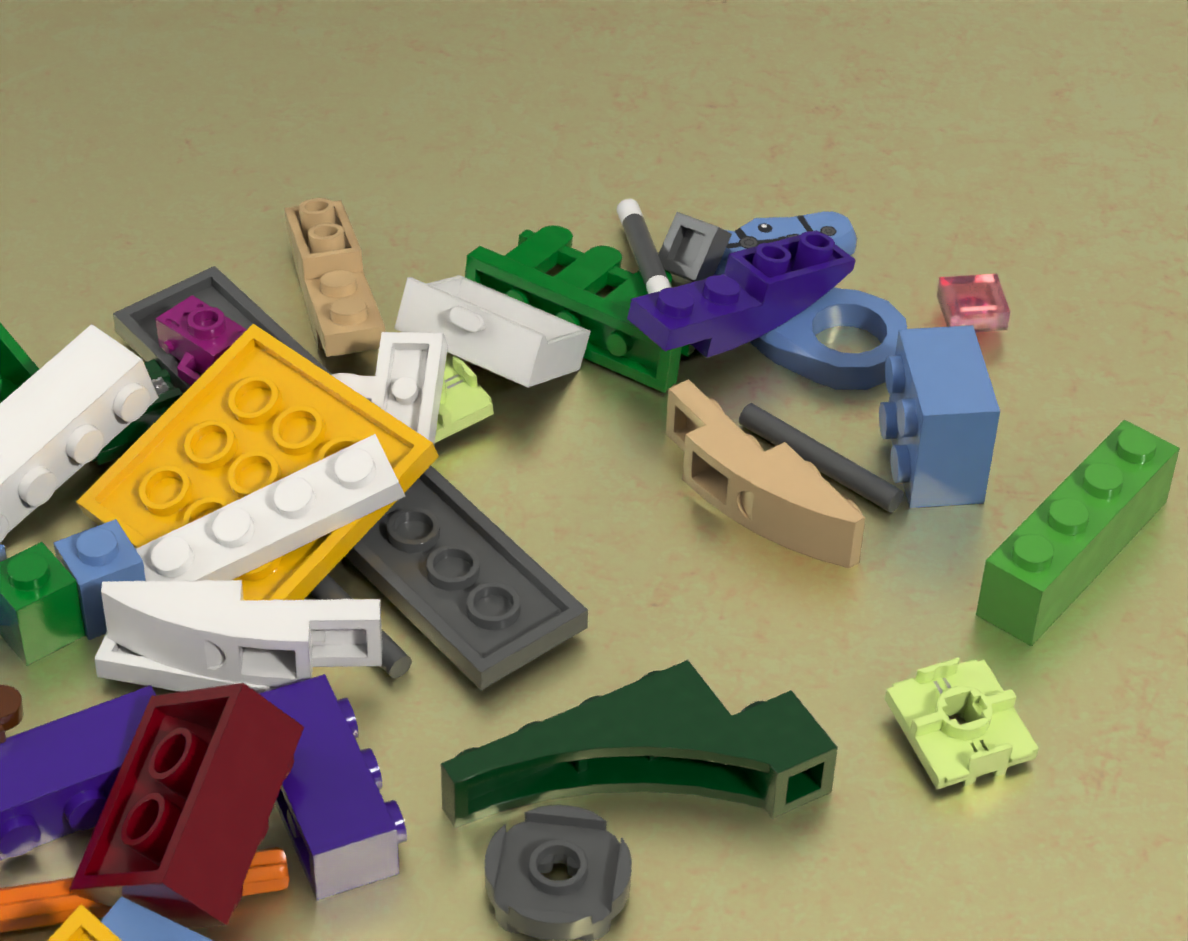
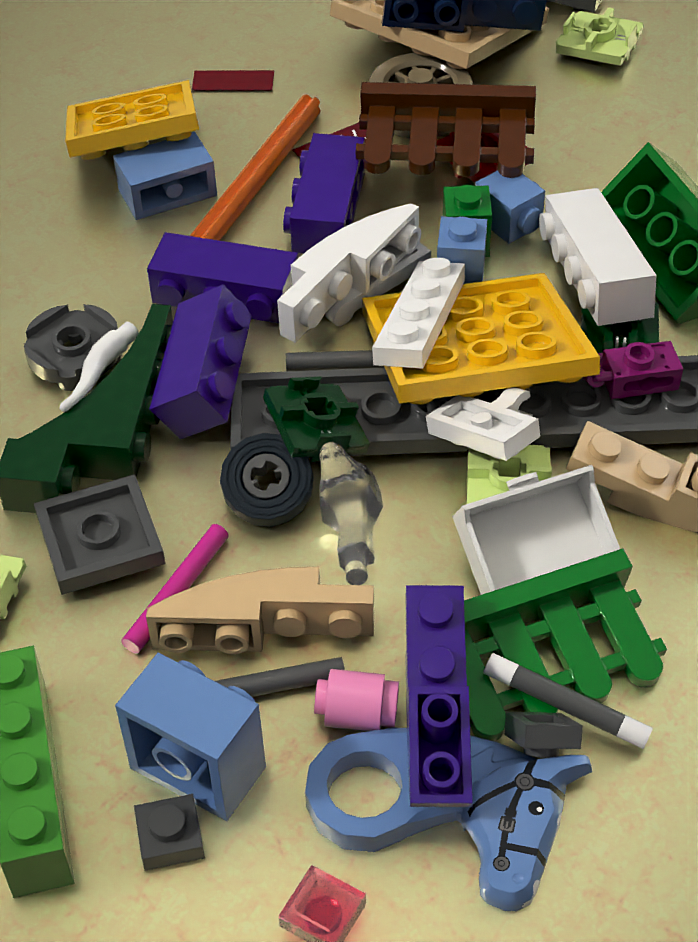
camera: 130 degrees right, 5 degrees up
dark red slope [69,683,304,928] -> none
none -> dark grey plate [34,474,166,595]
none -> white animal [60,322,139,412]
none -> dark pink bar [121,524,229,654]
none -> dark grey plate [134,794,205,871]
none -> dark purple brick [149,285,252,440]
none -> black bush [220,433,314,527]
none -> dark green piece [263,376,370,462]
none -> bright pink brick [314,669,399,731]
none -> clear animal [319,442,383,585]

